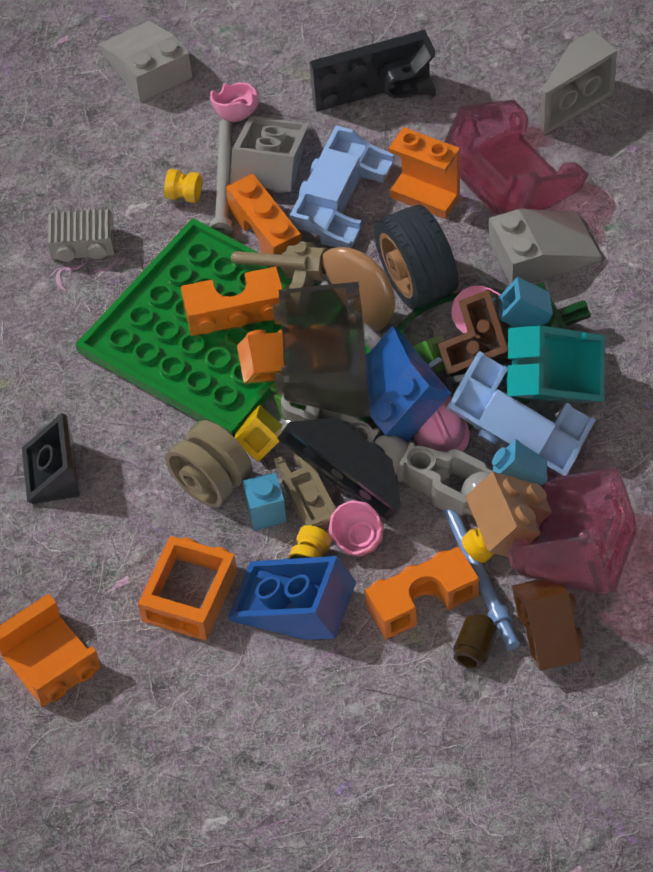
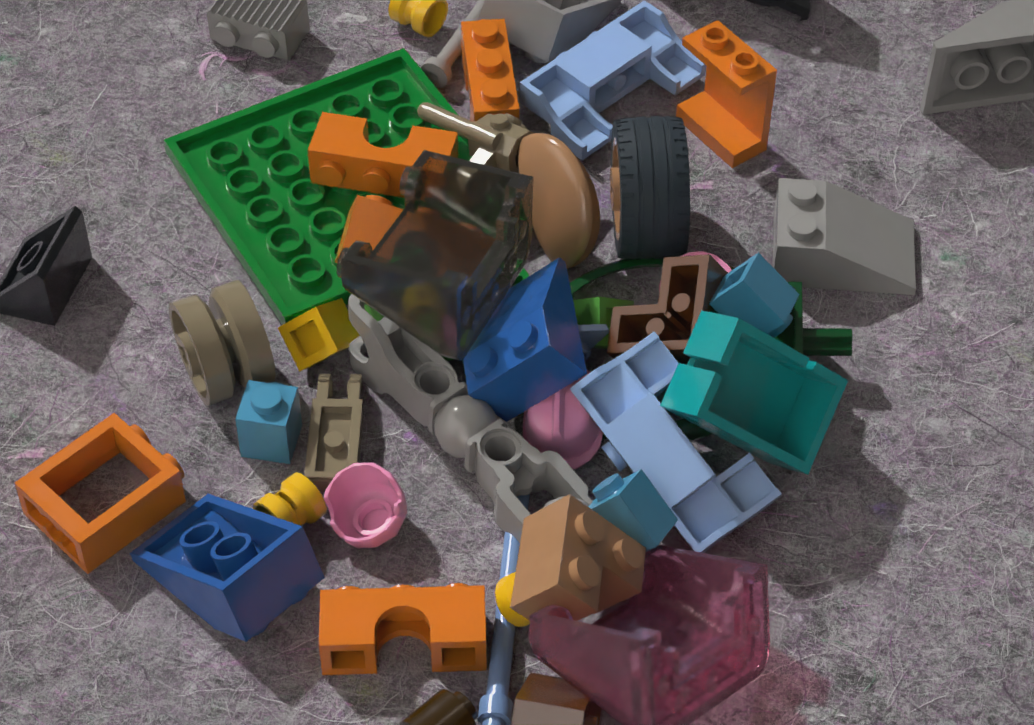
camera: 20 degrees right, 5 degrees down
black wedge [277,417,401,521] -> none
clear pink windscreen [444,100,589,216] -> none

